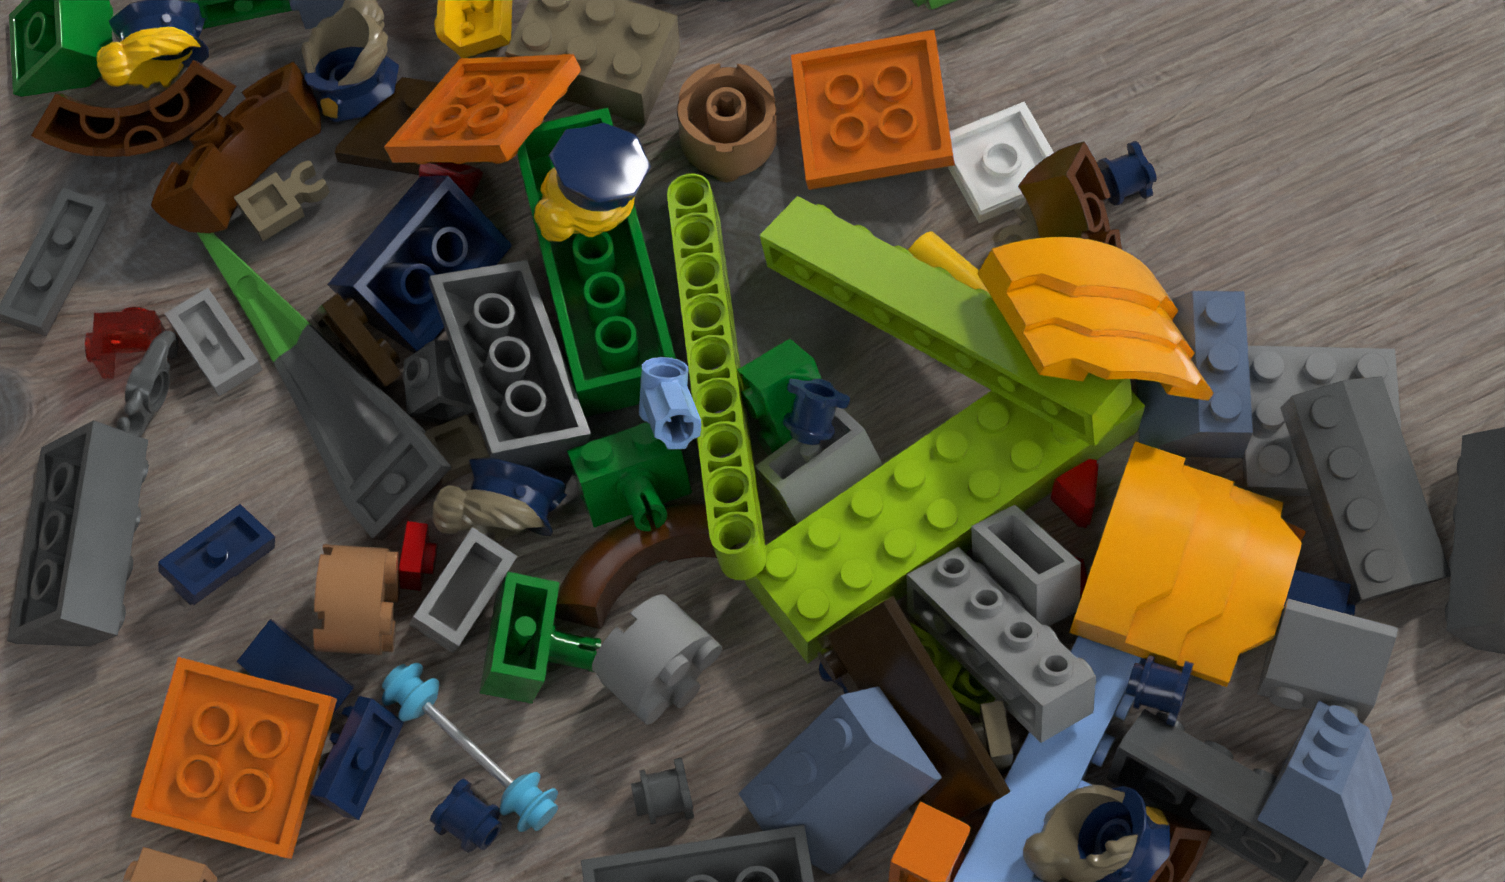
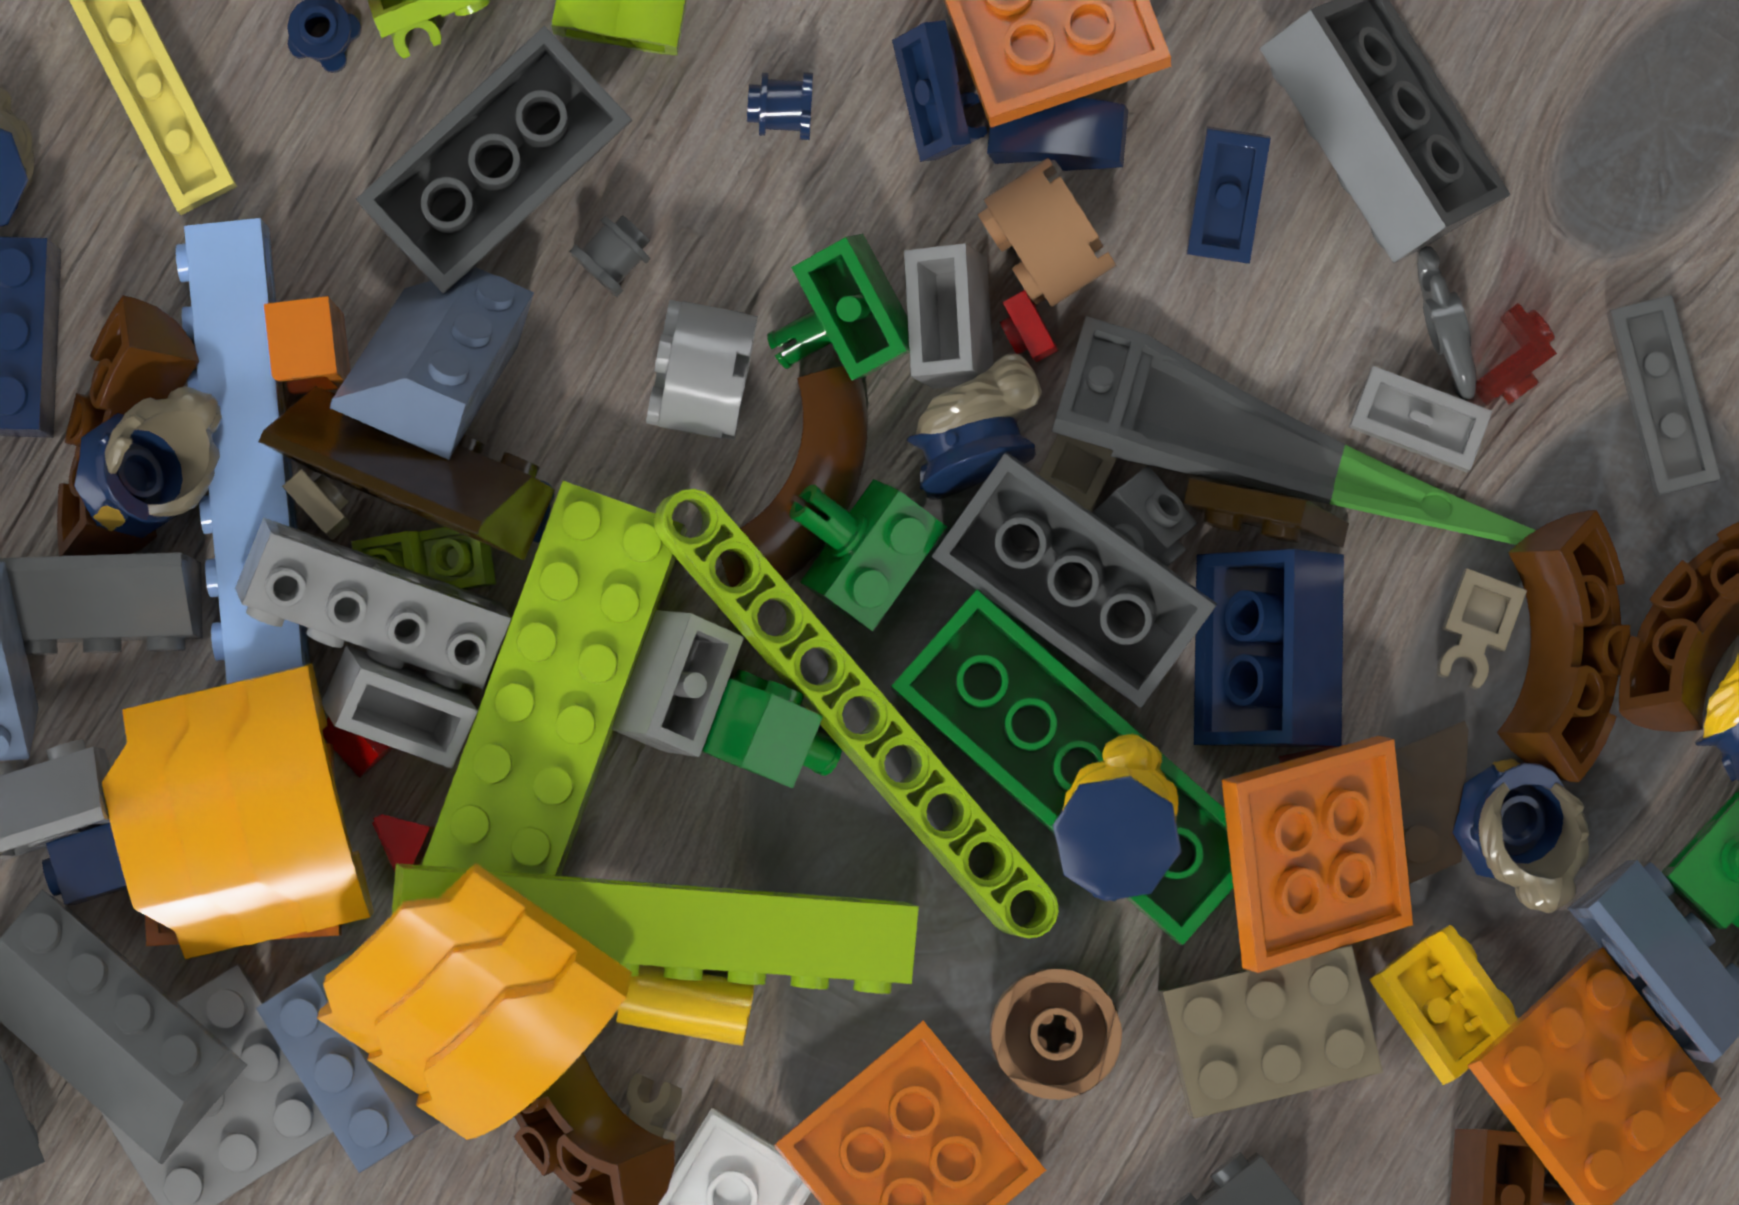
camera: 145 degrees right, 20 degrees up
medium azure axle [382,663,558,832] -> none
light blue piece [639,357,701,449] -> none
dark blue brick [783,379,850,445] -> none
dark blue brick [1126,655,1194,727] -> none

